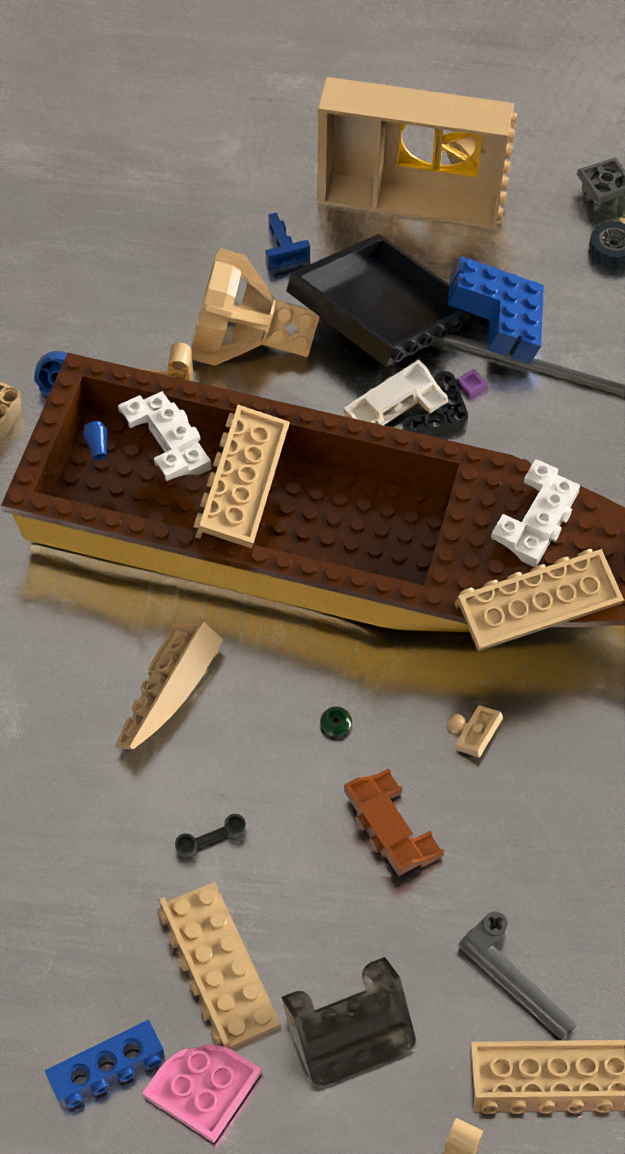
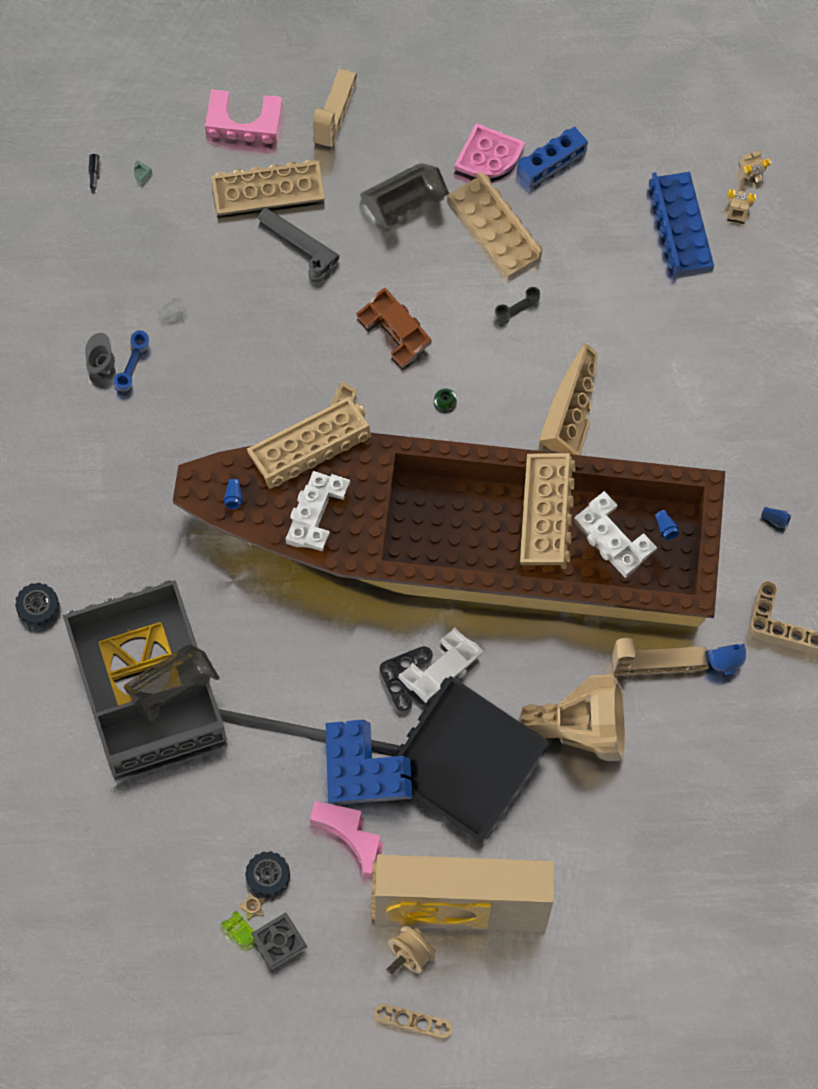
camera: 170 degrees right, 10 degrees up
blue bracket [265,212,310,271] -> none
medium lavender tile [456,369,488,399] -> none
none -> bright pink arch [310,801,384,879]

